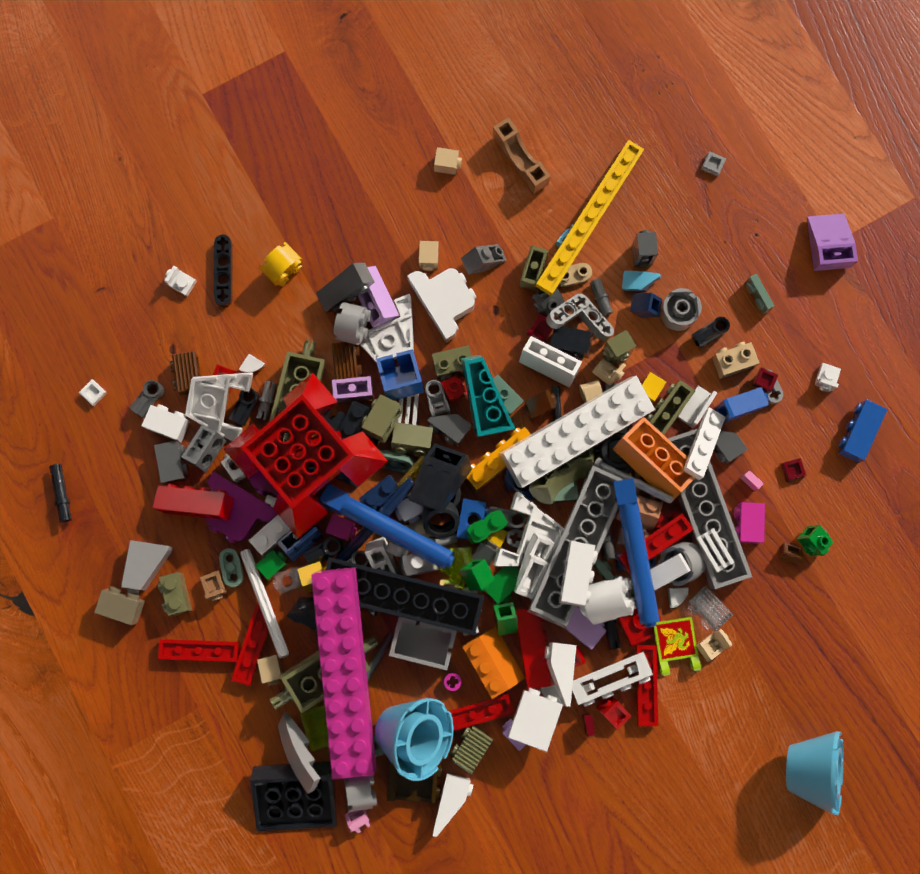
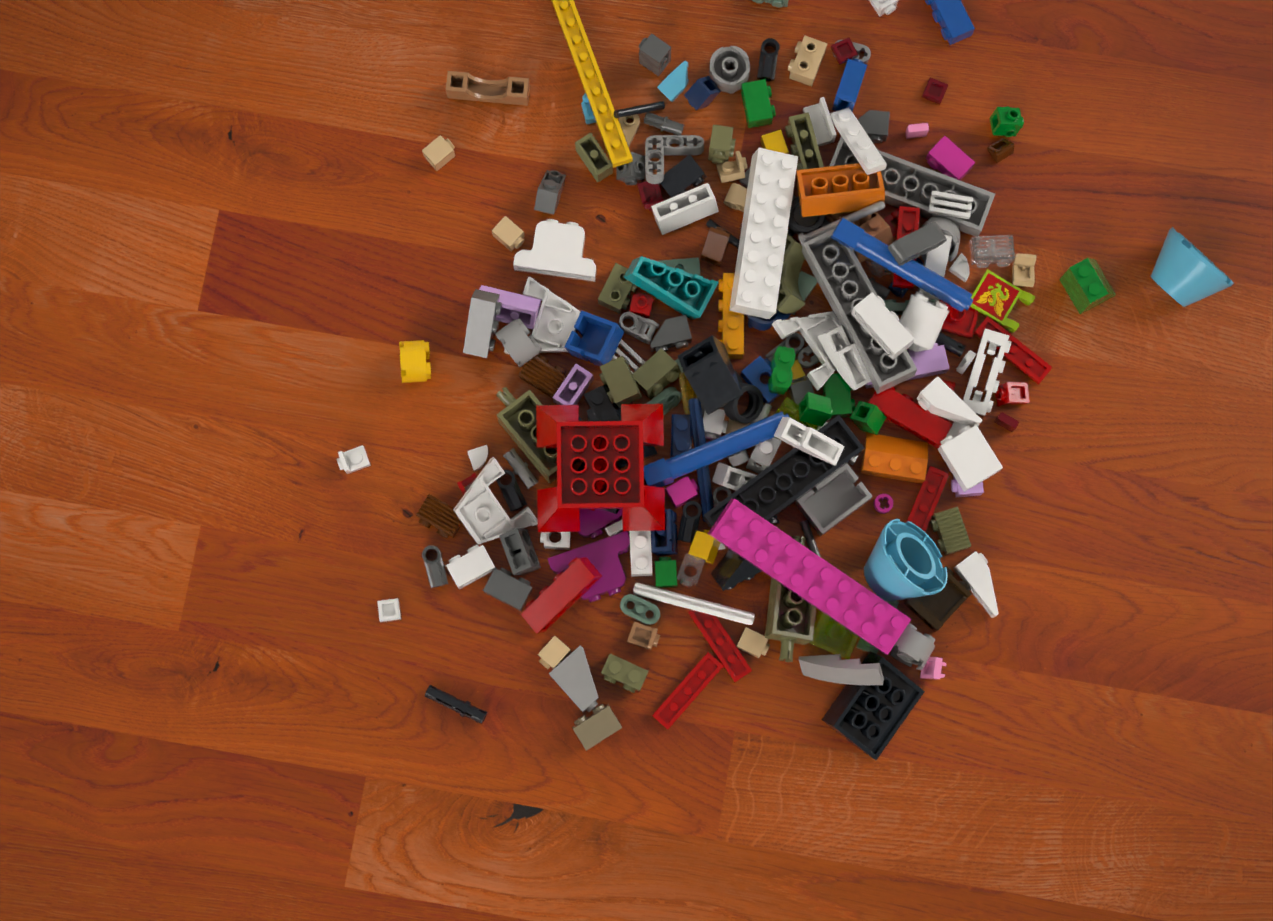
camera: 50 degrees left, 0 degrees up
black beam [214,234,233,307] -> none
none -> tan brick [538,636,571,669]
none -> black bar [614,101,665,118]
none -> green brick [741,79,776,128]
none -> white slope [774,417,845,465]
none -> dark grey beam [888,222,947,266]
none -> white tile [956,350,976,374]
none -> green slope [1059,258,1116,314]

